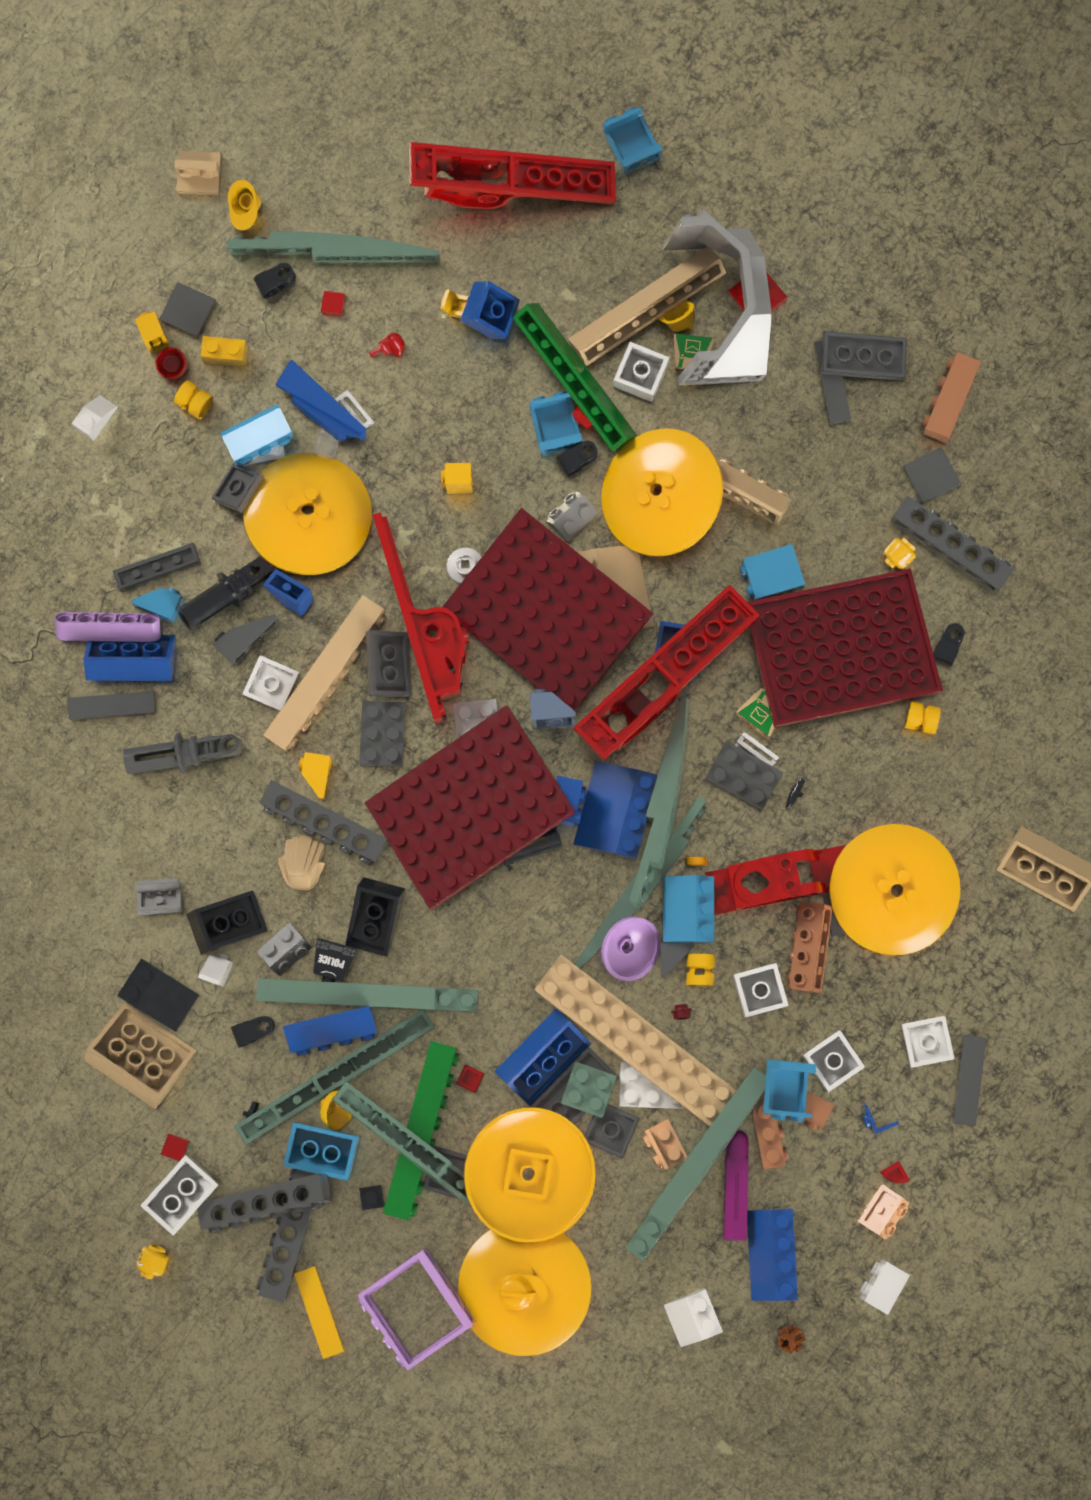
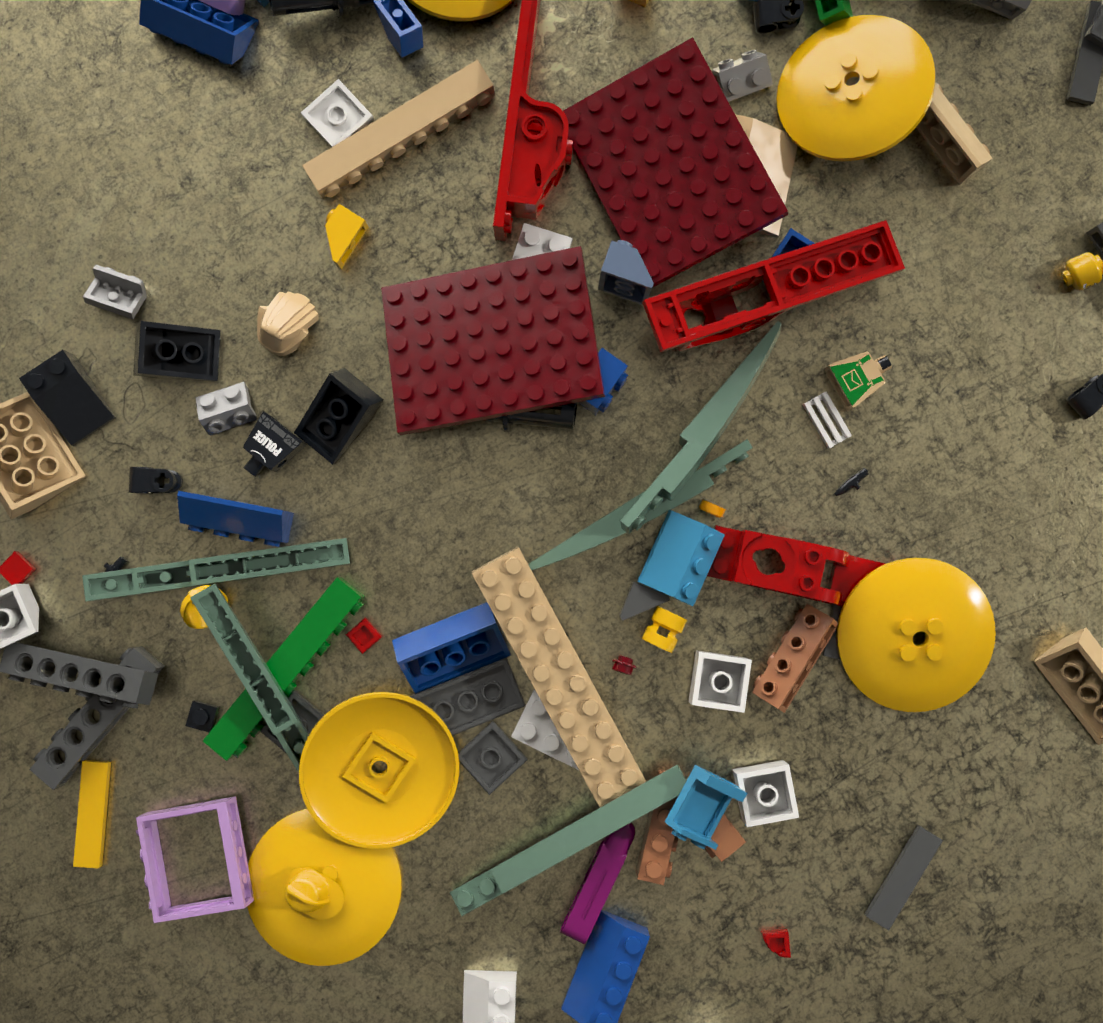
camera: 20 degrees right, 5 degrees up
dark grey tile [68,691,156,720] -> none
dark grey piece [123,732,243,774] -> none
white slope [198,952,233,987] -> none
dark grey slope [213,614,280,666] -> none
sand green slope [256,979,478,1012] -> none
dark grey brick [259,780,388,865] -> none
dark azure slope [283,1122,360,1181] -> none
dark grey plate [359,701,406,767] -> none
dark grey plate [366,630,411,697] -> none
white piece [446,547,482,584] -> none
sand green plate [561,1062,617,1118] -> none
blue slope [573,761,658,861] -> none
lavender dish [601,916,661,981] -> none
light nougat bracket [643,1119,688,1171] -> none
dark grey plate [705,741,783,810] -> none
dark azure panel [739,544,805,600] -> none
dark red plate [748,568,943,728] -> none
light nougat bracket [858,1184,909,1240] -> none
blue bracket [862,1105,899,1134] -> none
white plate [901,1016,955,1068] -> none
yellow wheel [904,701,941,735] -> none

